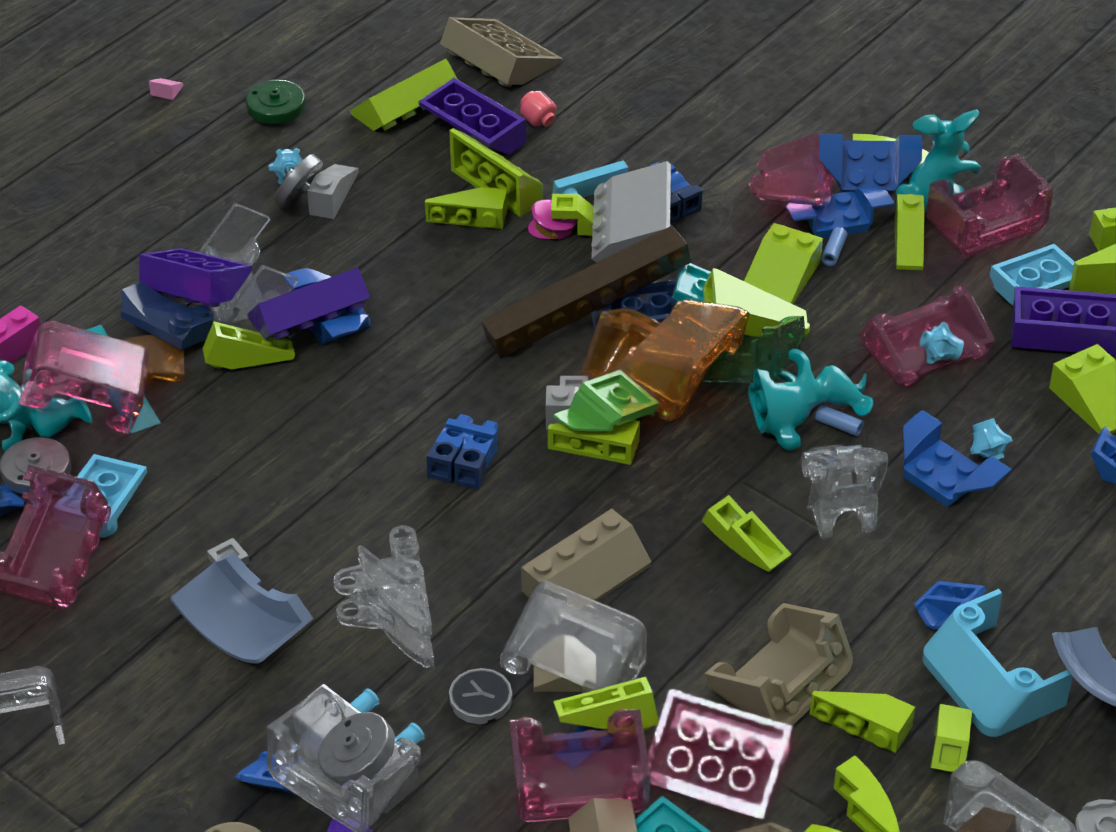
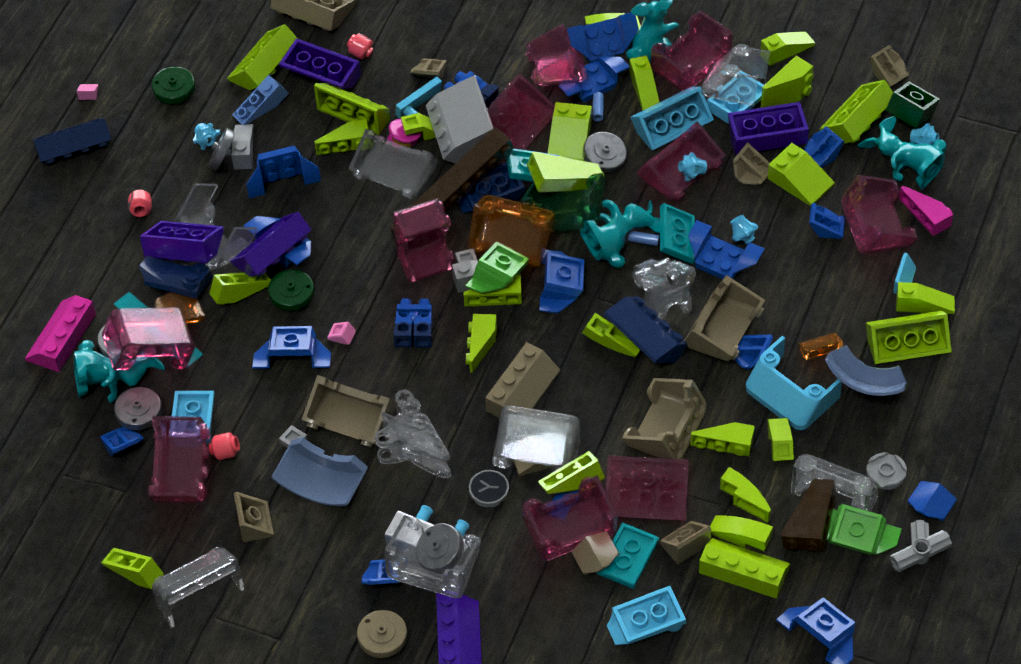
camera: 15 degrees left, 10 degrees up
clear orange windscreen [625,299,750,408] -> none
none -> dark blue slope [32,117,112,164]
none -> coral head [128,190,152,217]
none -> coral head [209,432,240,460]
none -> medium blue slope [232,75,289,125]
none -> dark tan slope [234,492,274,542]
none -> blue piece [246,146,321,198]
none -> blue piece [252,326,331,369]
none -> dark green wheel [268,270,315,311]
none -> dark tan windscreen [302,375,397,448]
none -> bright pink slope [327,322,356,345]
none -> clear windscreen [348,129,438,199]
none -> clear pink windscreen [392,198,454,283]
none -> dark tan slope [410,58,447,80]
none -> lime slope [466,314,497,373]
none -> clear pink slope [487,73,555,150]
none -> blue piece [539,249,584,313]
none -> flat silver wheel [582,132,627,173]
none -> dark blue slope [603,296,688,363]
none -> medium azure slope [631,86,714,150]
none -> teal tile [660,203,695,264]
none -> dark tan windscreen [684,275,765,362]
none -> clear windscreen [701,44,770,105]
none -> dark tan slope [733,142,770,185]
none -> clear orange slope [798,332,843,360]

